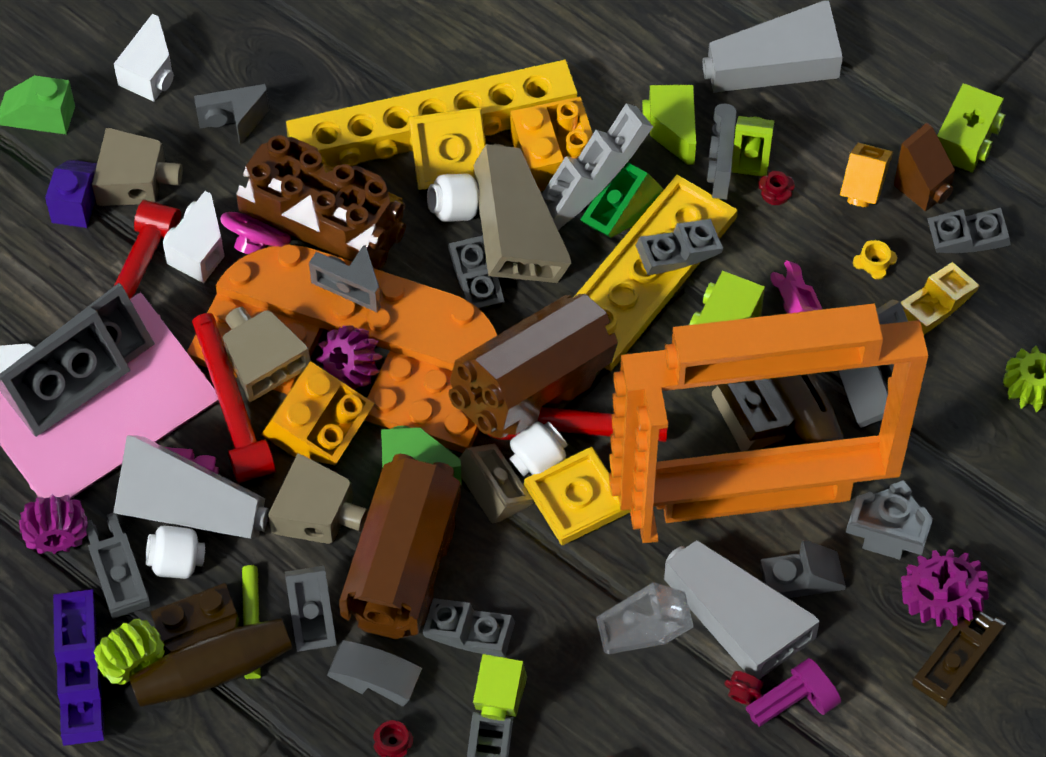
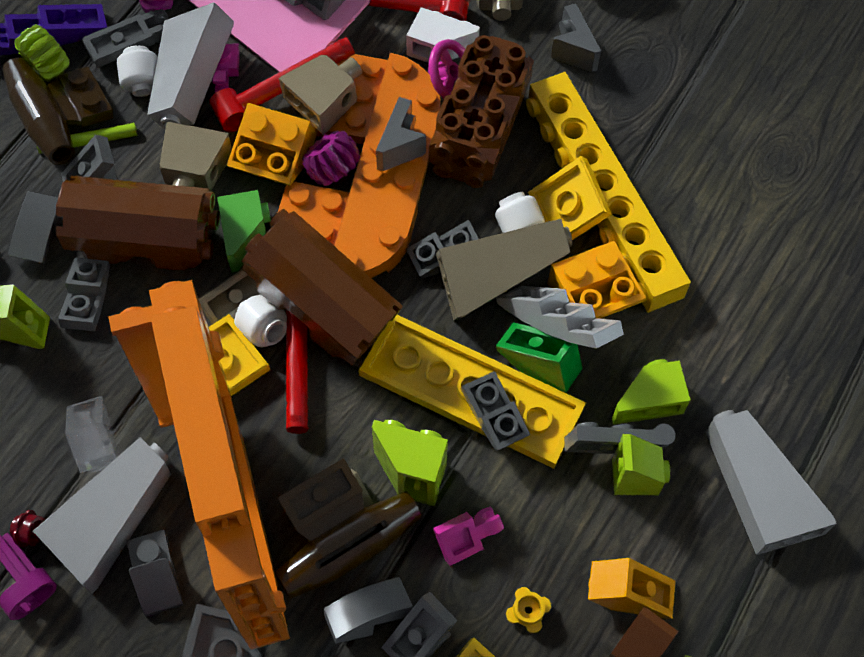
camera: 80 degrees right, 5 degrees up
dark red plate [759,171,795,205] -> none

